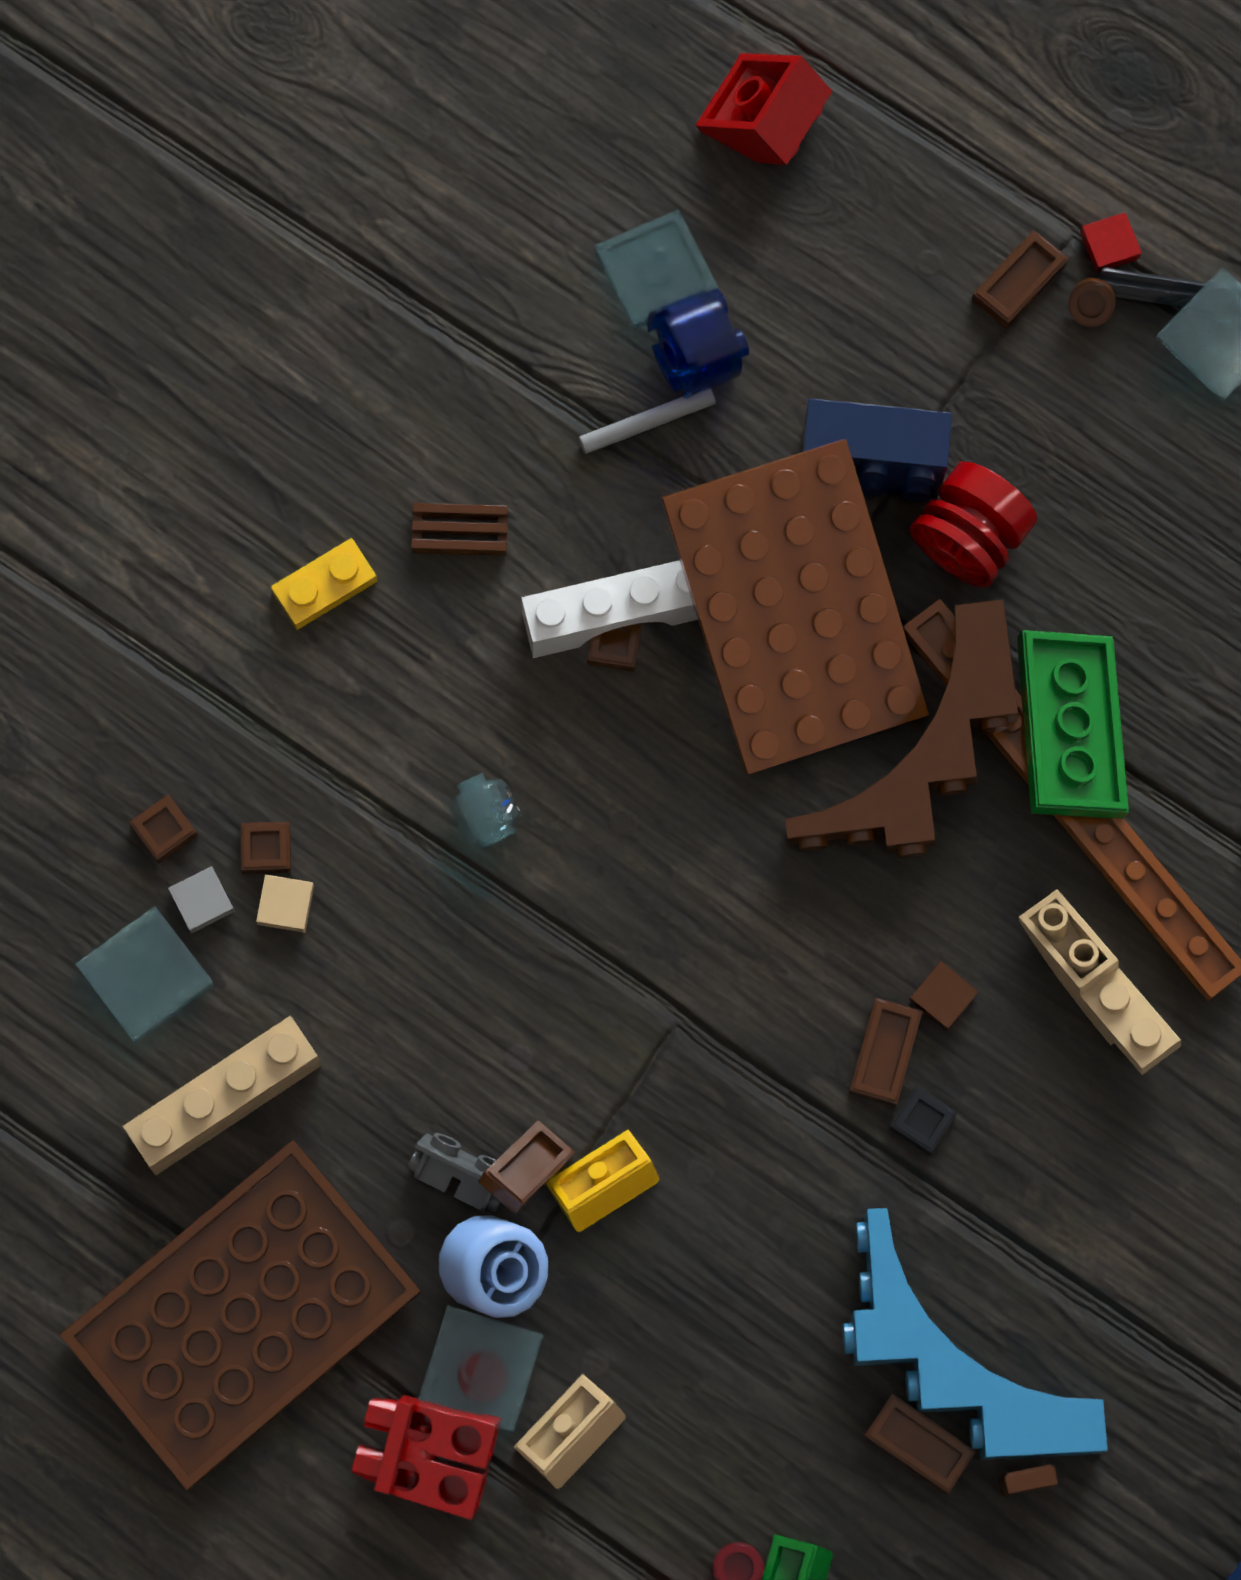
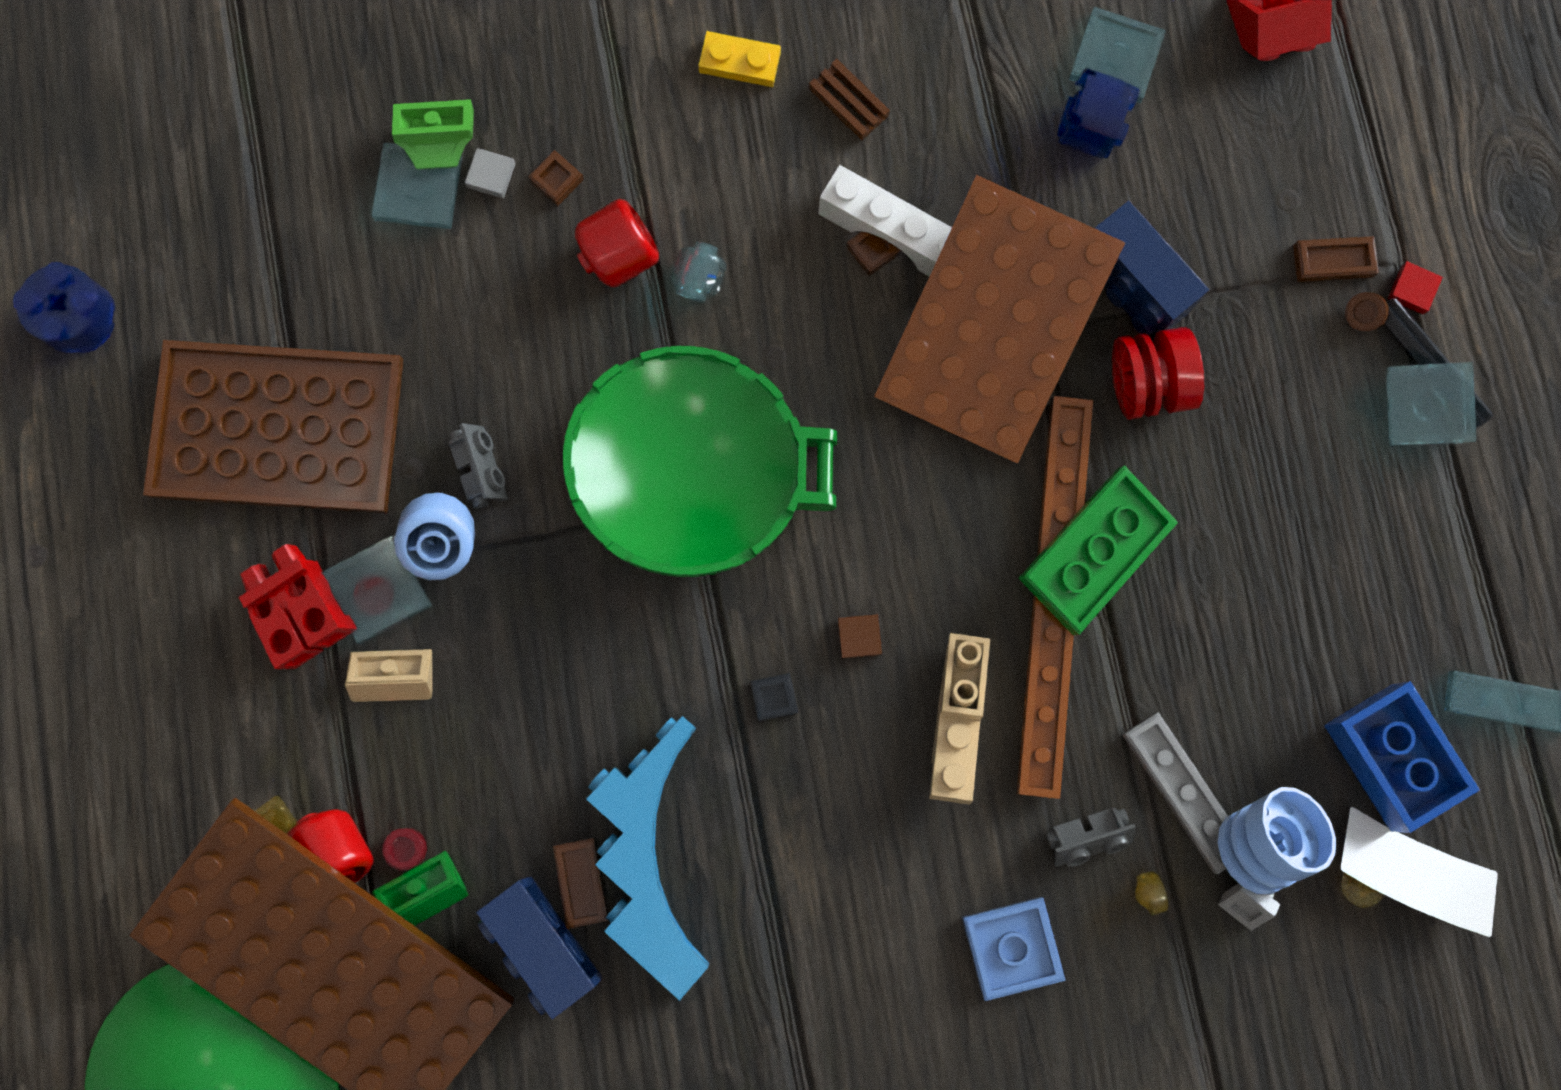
camera: 45 degrees right, 5 degrees up
tan brick [123,1015,321,1175] -> none
reddish brown tile [129,794,198,864] -> none
tan tile [256,875,314,933] -> none
reddish brown tile [478,1120,575,1214] -> none
yellow slope [546,1129,660,1232] -> none
light grey bar [578,387,716,454] -> none
reddish brown arch [785,599,1018,859] -> none
reddish brown tile [849,998,923,1107] -> none
reddish brown tile [999,1464,1058,1496] -> none
none -> bright green slope [392,100,474,169]
none -> dark blue brick [476,876,603,1019]
none -> green dish [563,346,837,577]
none -> red head [575,199,659,288]

